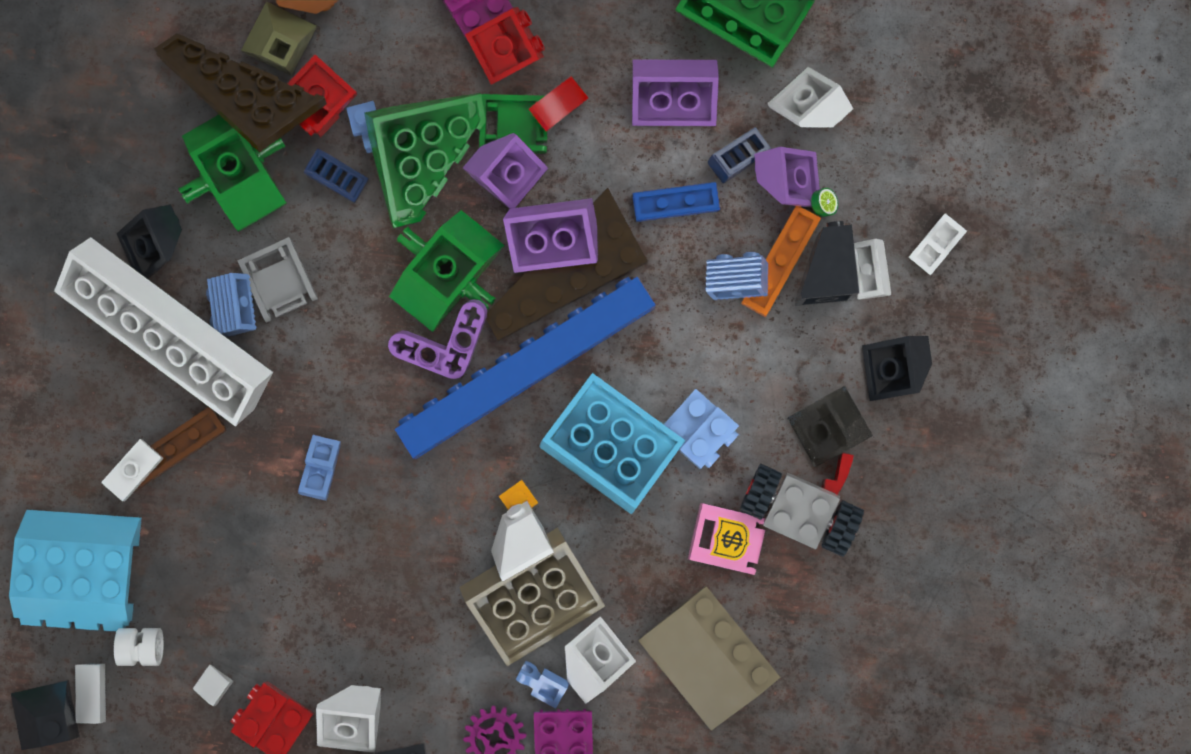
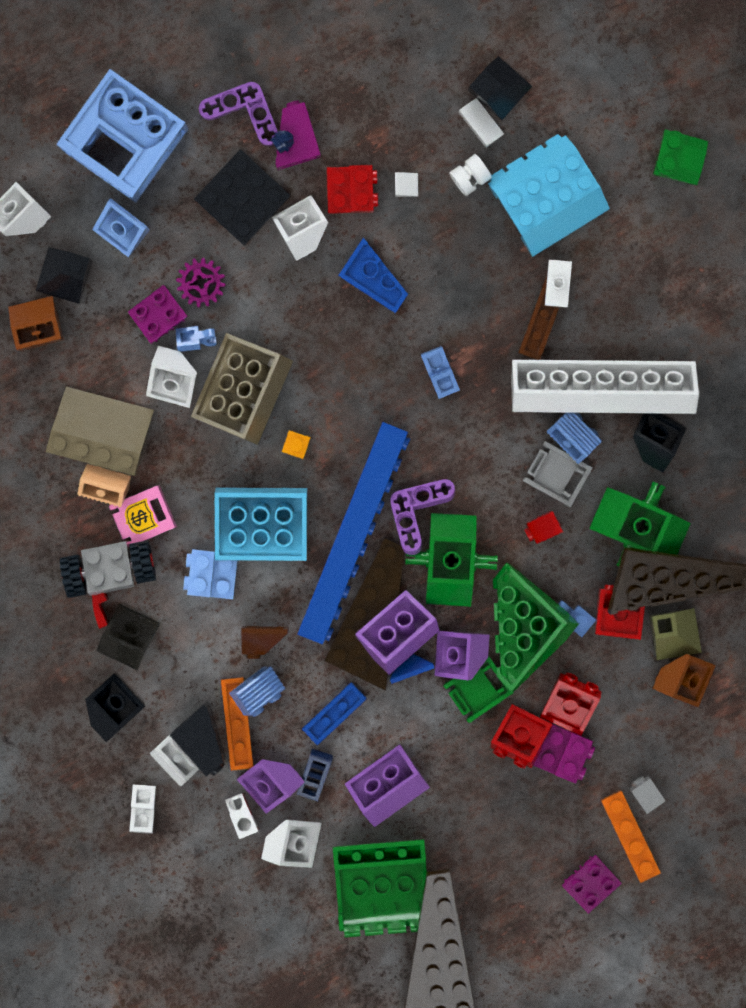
camera: 140 degrees right, 5 degrees up
dark blue slope [304,149,369,203] -> none
white slope [491,501,554,581] -> none
red slope [529,76,588,131] -> none
tile [811,188,838,217] -> none
none -> light nougat brick [78,464,131,507]
none -> white leg [225,793,260,839]
none -> reddish brown slope [241,626,289,659]
none -> blue wing [338,237,408,314]
none -> blue slope [390,654,434,684]
none -> red slope [524,511,563,544]
none -> red plate [540,672,602,736]

